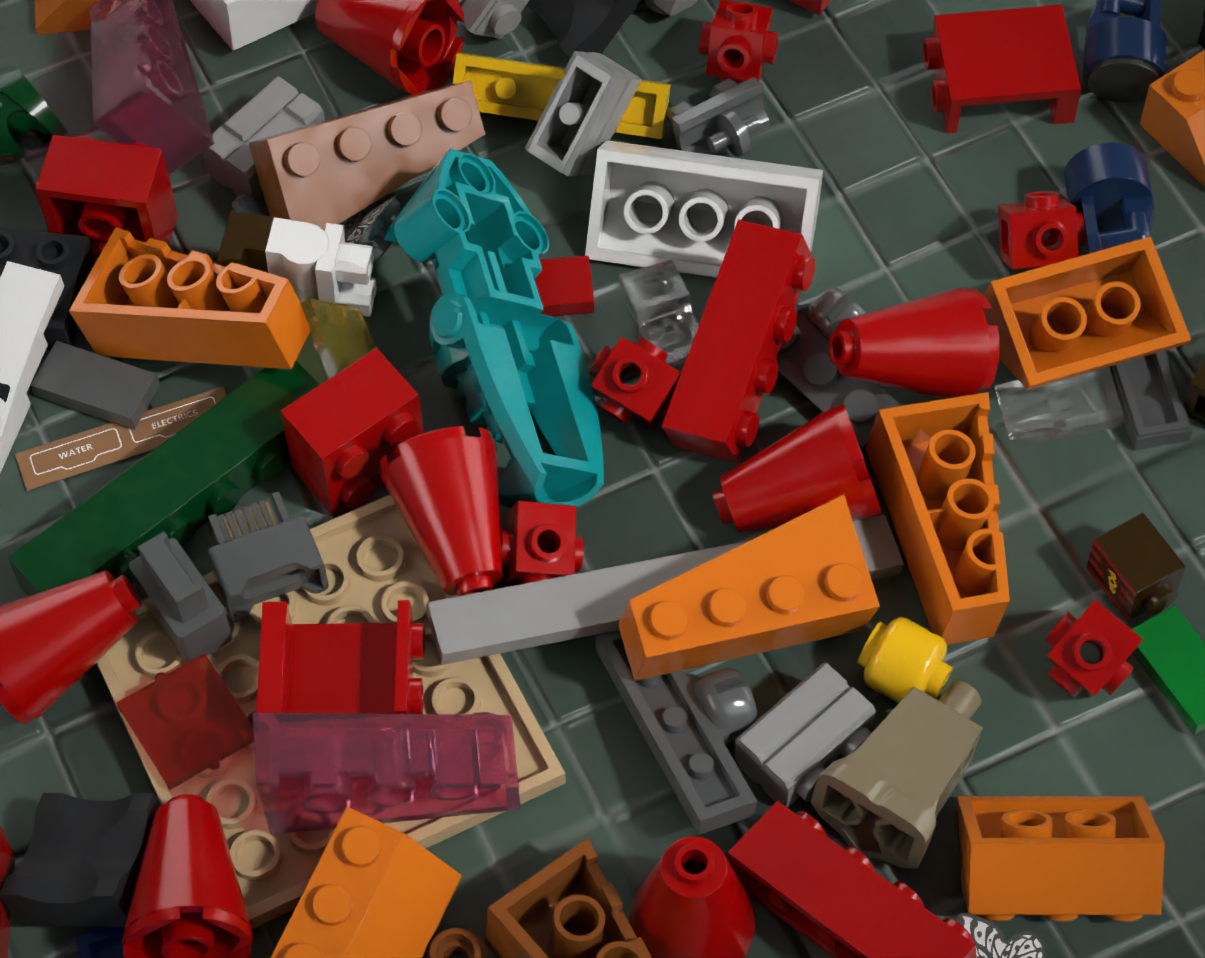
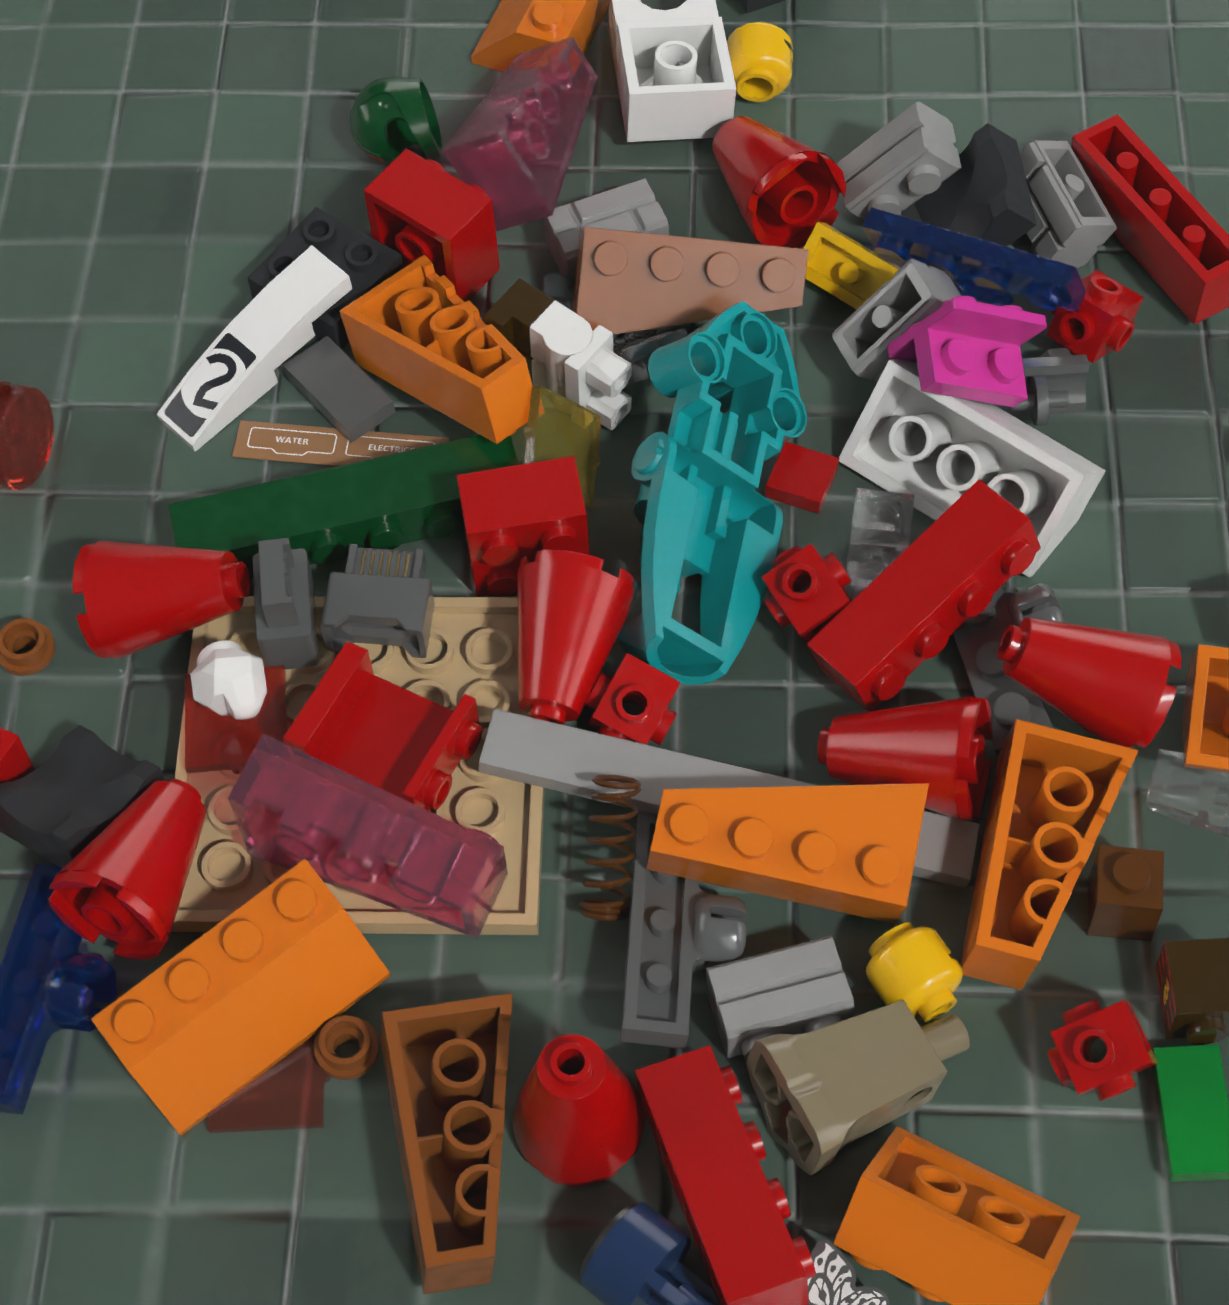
camera: 30 degrees right, 0 degrees up
none -> white rock [190,640,267,720]
none -> reddish brown piece [579,775,642,921]
none -> clear blue plate [862,207,1086,312]
none -> dark pink bracket [887,296,1047,407]
none -> reddish brown brick [1087,845,1164,941]

